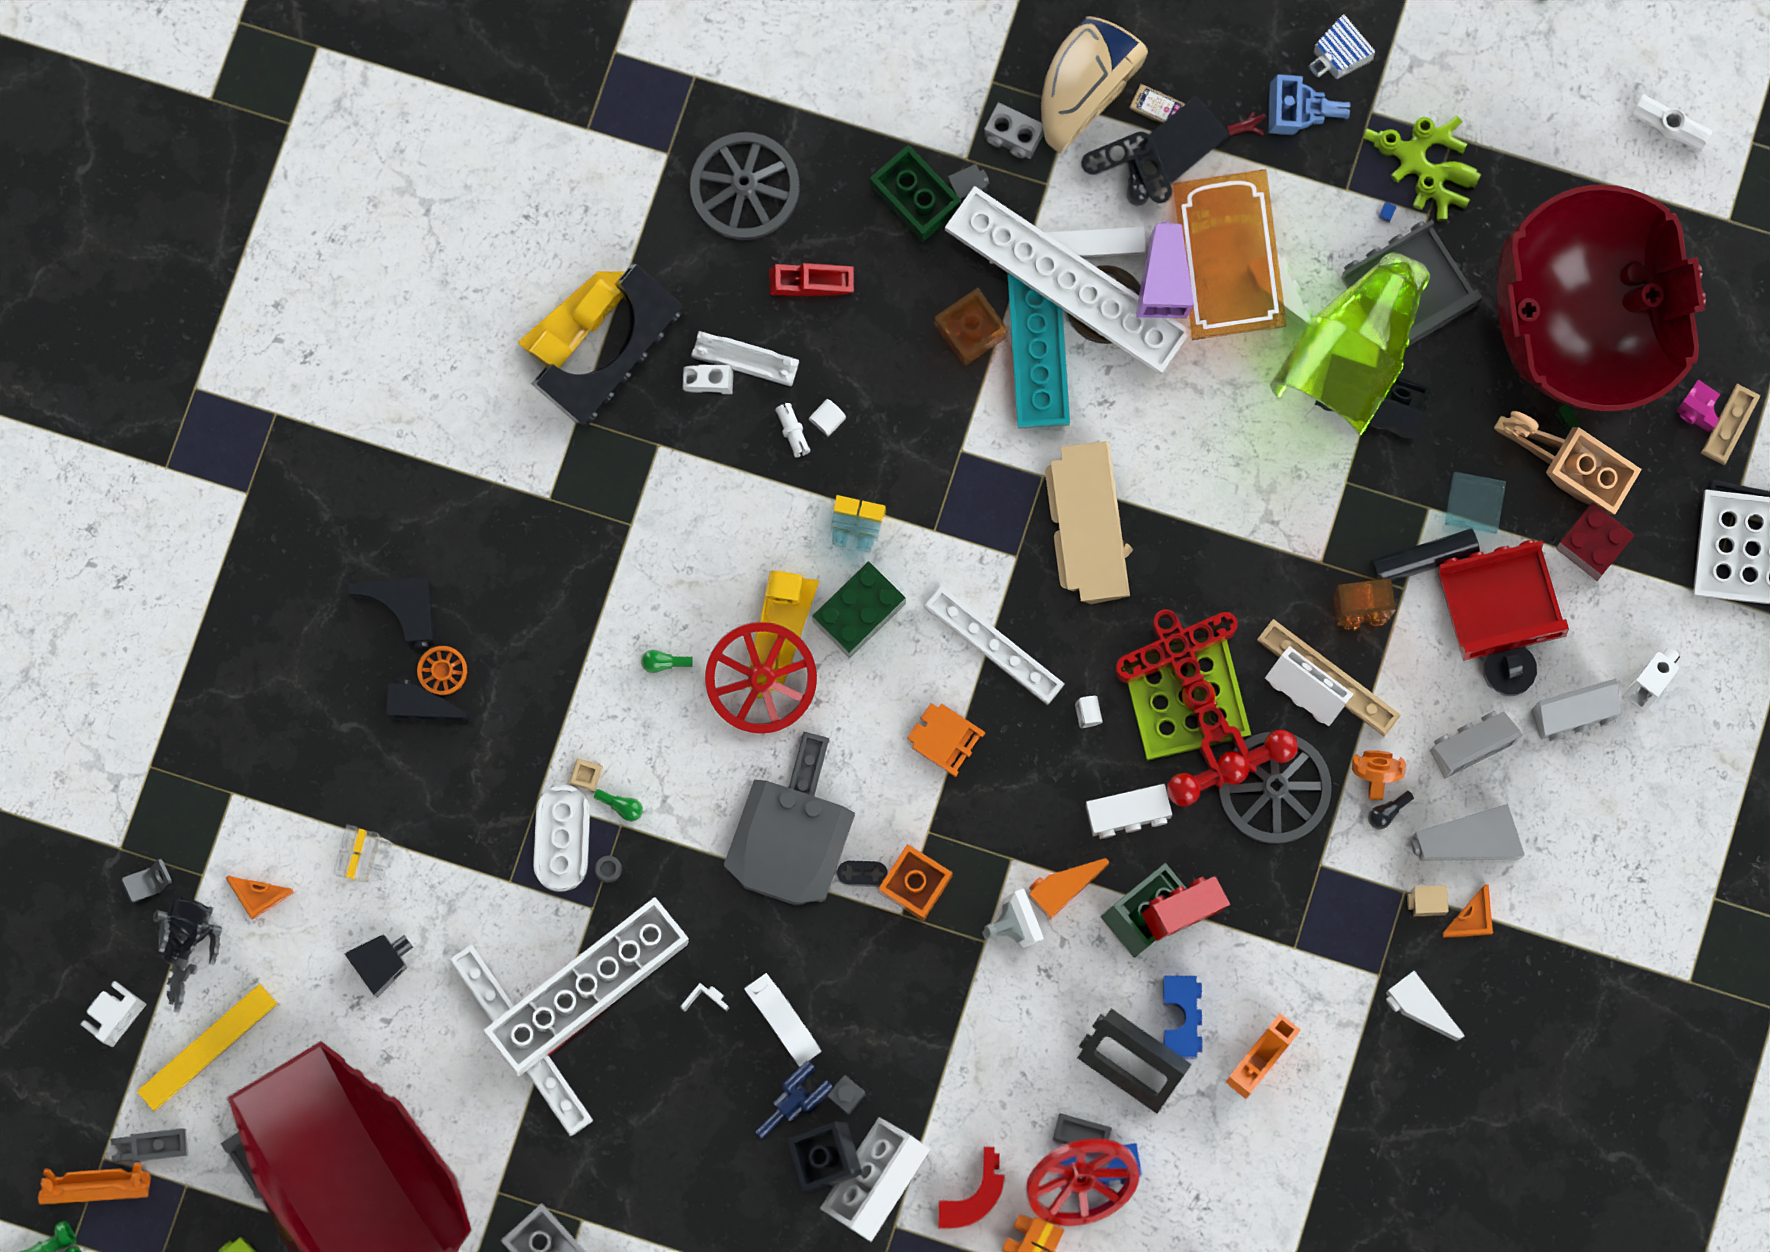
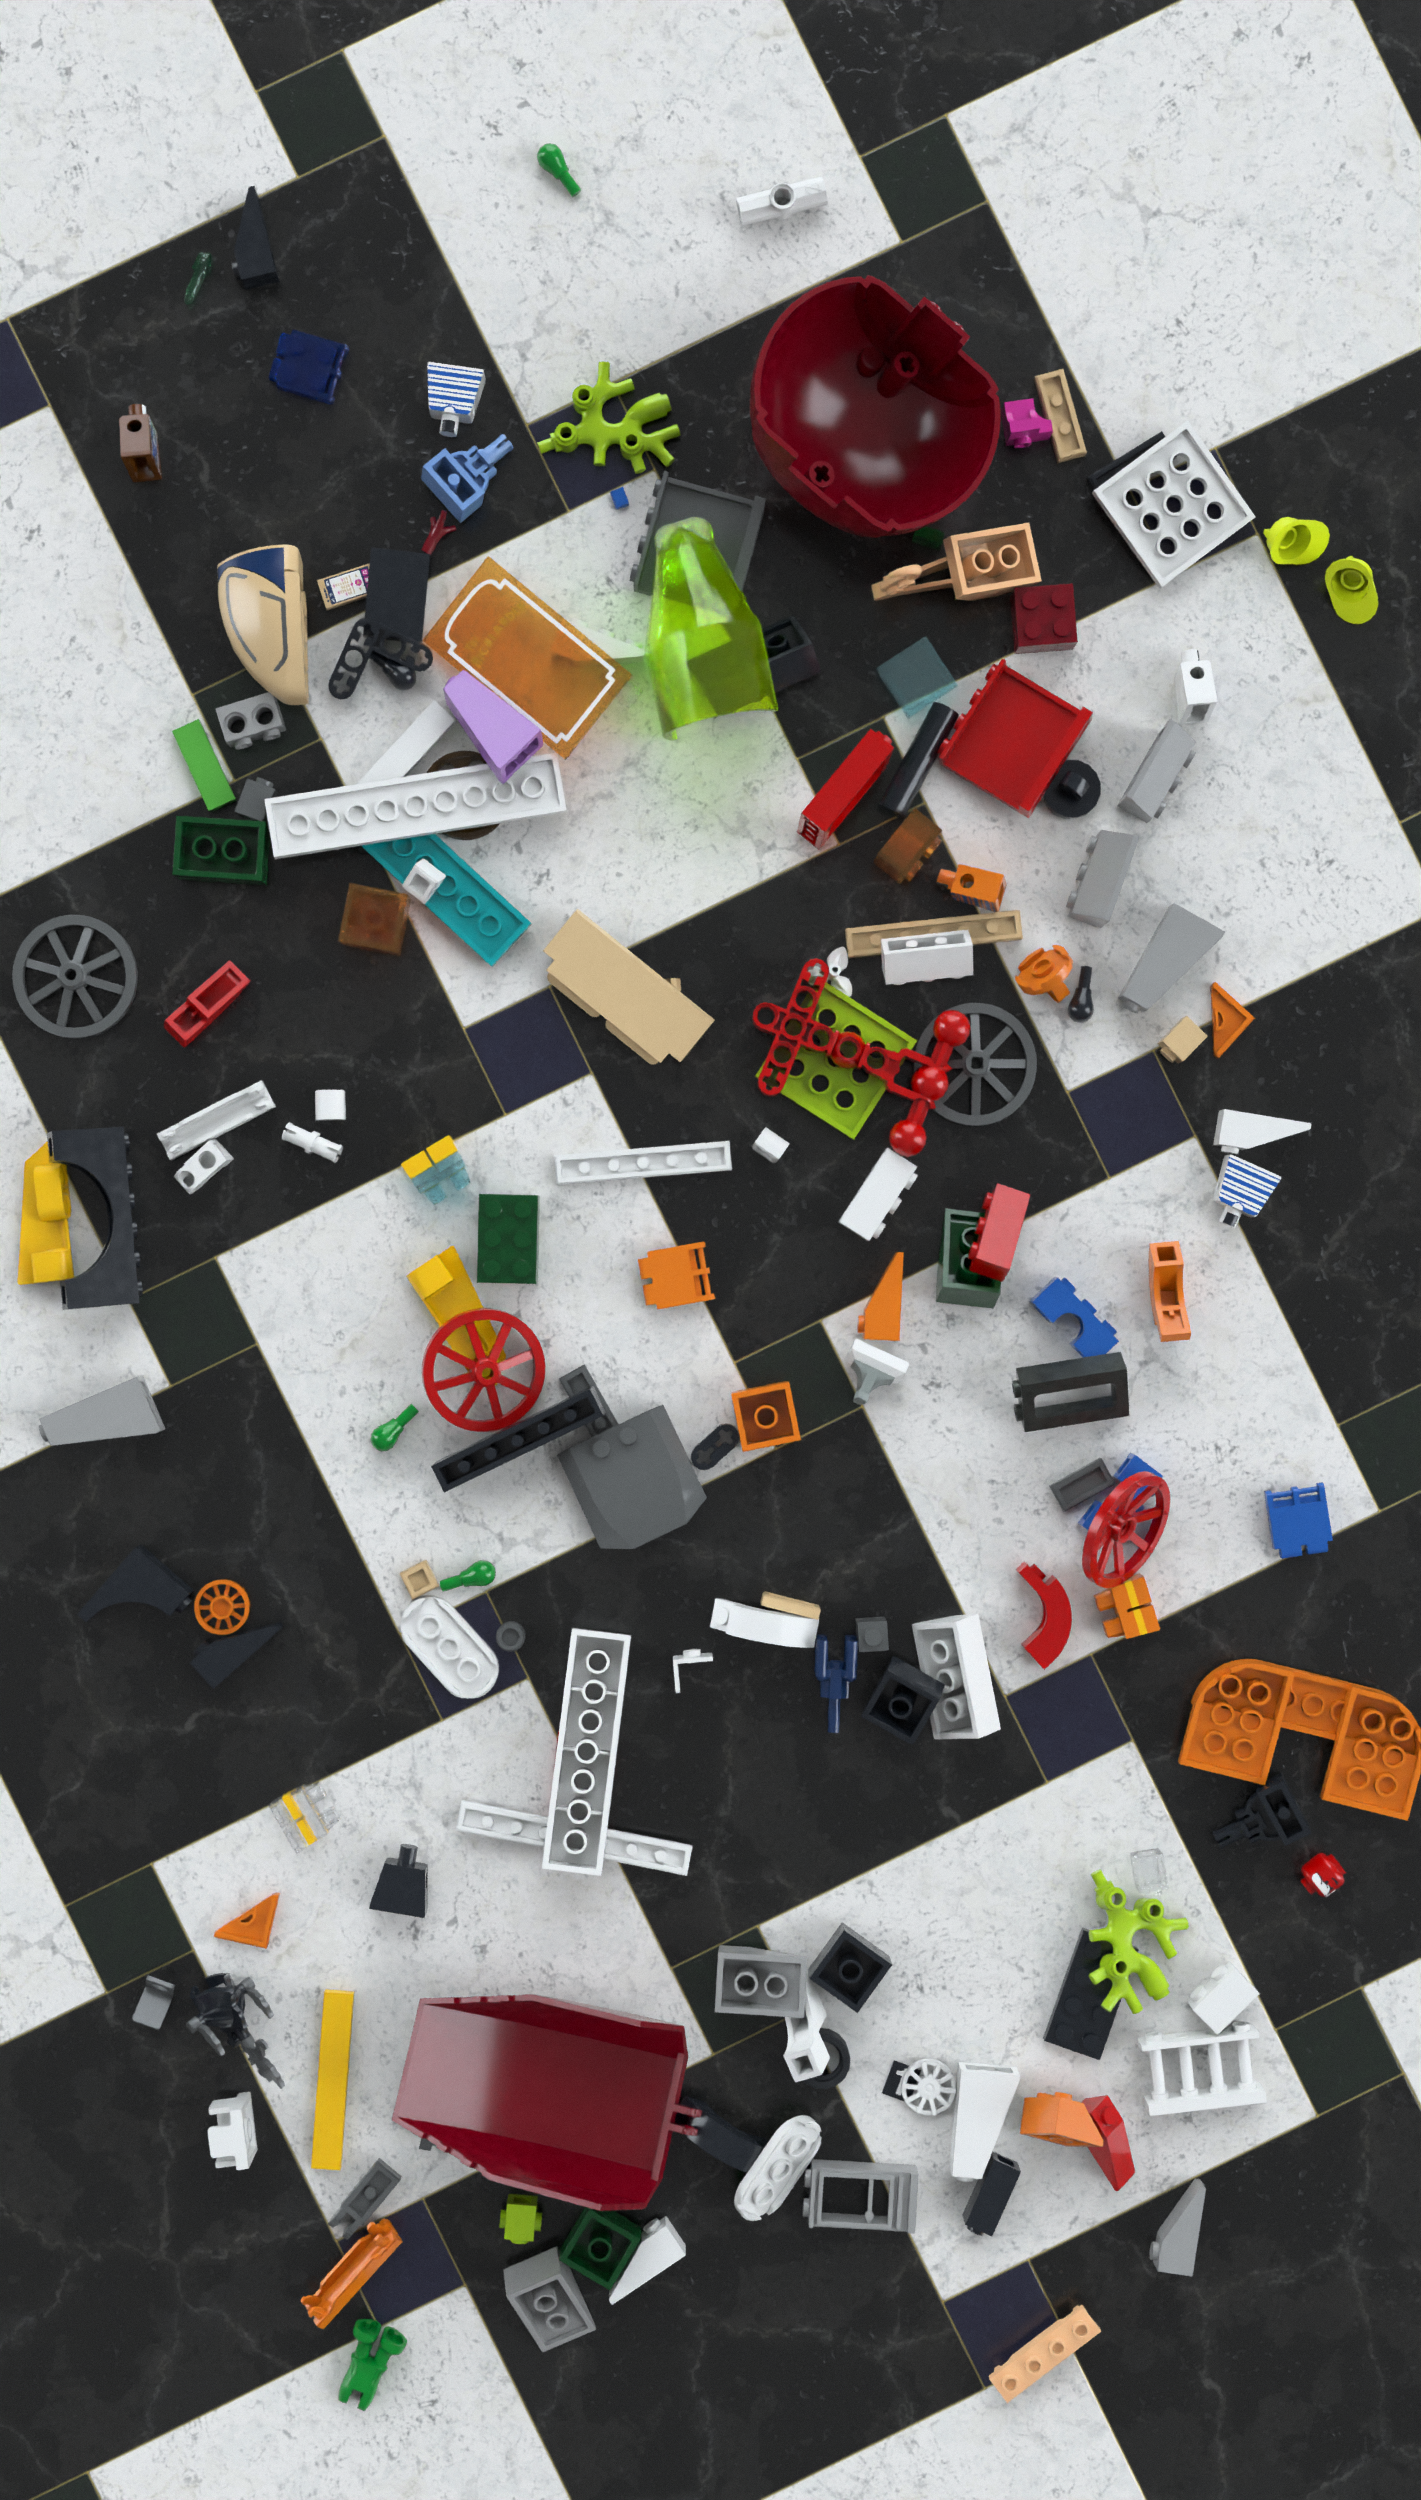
camera: 40 degrees left, 10 degrees up
none -> light grey slope [39,1376,165,1446]
none -> bright green tile [172,719,237,813]
none -> white slope [401,859,446,904]
none -> black brick [431,1385,606,1493]
none -> tan tile [760,1591,821,1620]
none -> red window [796,729,894,850]
none -> white plant [808,947,852,997]
none -> orange torso [936,864,1007,912]
none -> torso [1213,1154,1281,1228]

